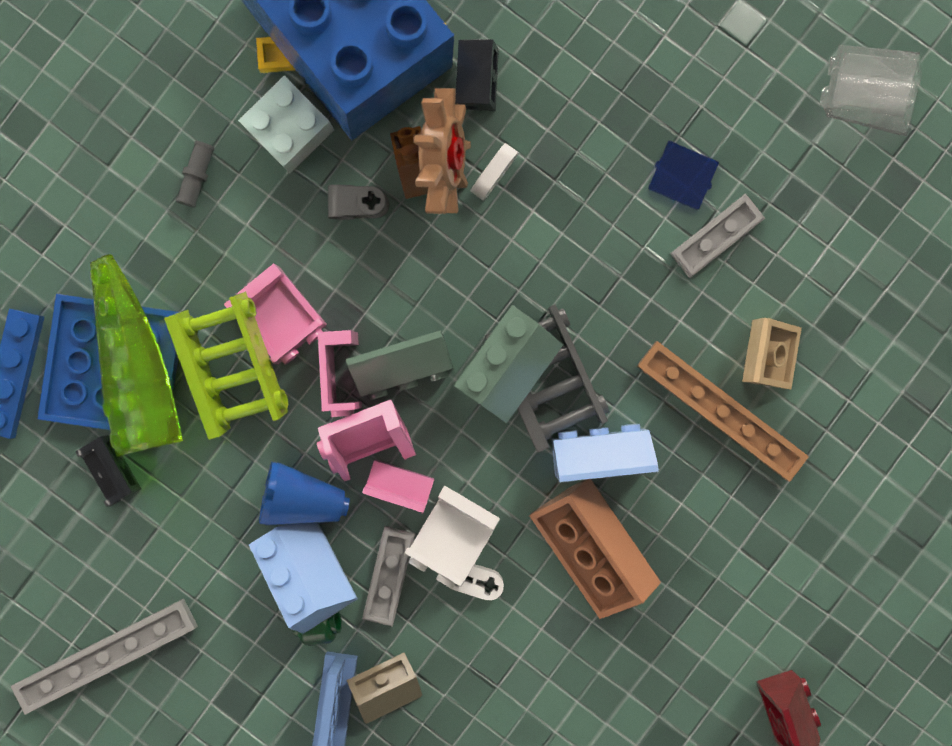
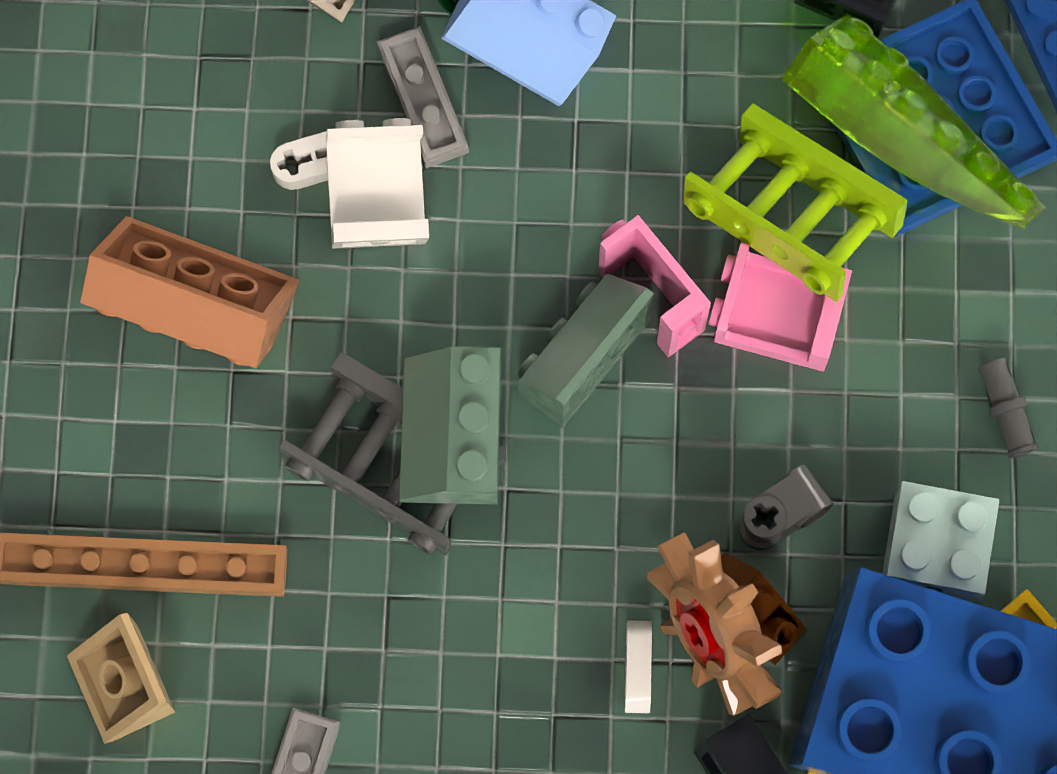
camera: 150 degrees right, 15 degrees down
blue cone [259,462,350,525] -> none
bright pink panel [317,400,416,482] -> none
bright pink panel [362,459,435,513] -> none
light blue slope [551,424,659,482] -> none

